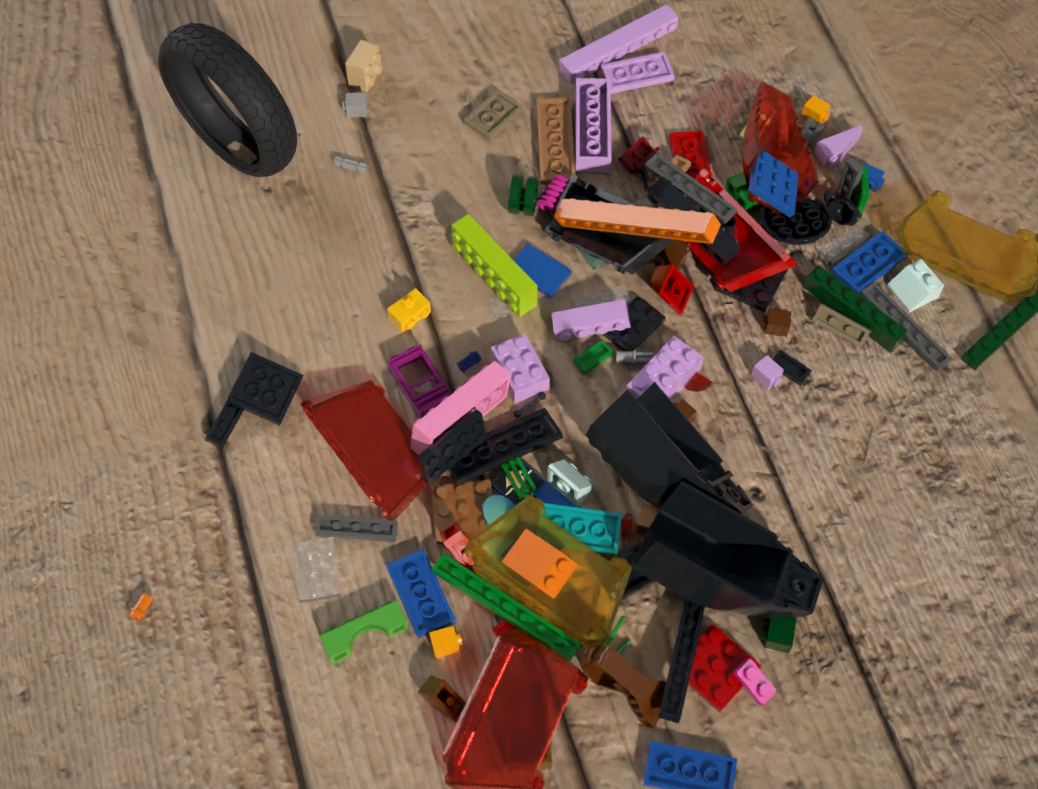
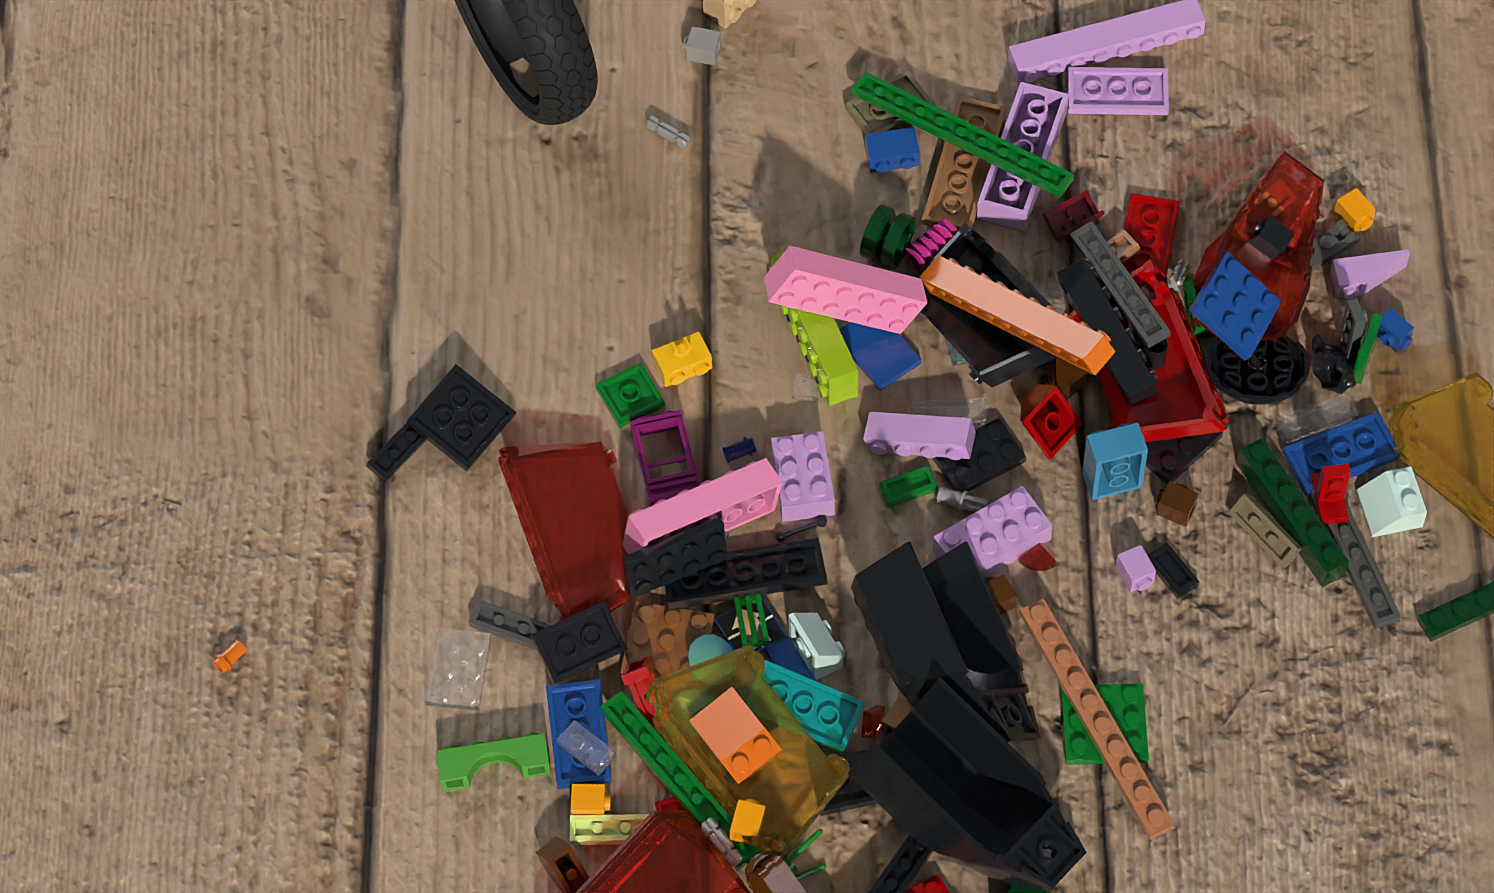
camera: 20 degrees right, 0 degrees up
none -> black plate [531,601,628,685]
none -> clear plate [556,720,617,776]
none -> yellowish green plate [569,814,654,845]
none -> green tile [595,363,665,428]
none -> light grey axle [701,817,743,867]
none -> light orange brick [730,799,766,846]
none -> bright pink brick [764,246,927,334]
none -> green plate [851,72,1074,198]
none -> blue brick [865,127,920,173]
none -> nougat plate [1019,598,1175,840]
none -> green plate [1061,683,1149,765]
none -> dark azure brick [1082,423,1148,500]
none -> light grey axle [1167,260,1191,291]
none -> black brick [1248,216,1294,260]
none -> red bracket [1310,463,1351,525]

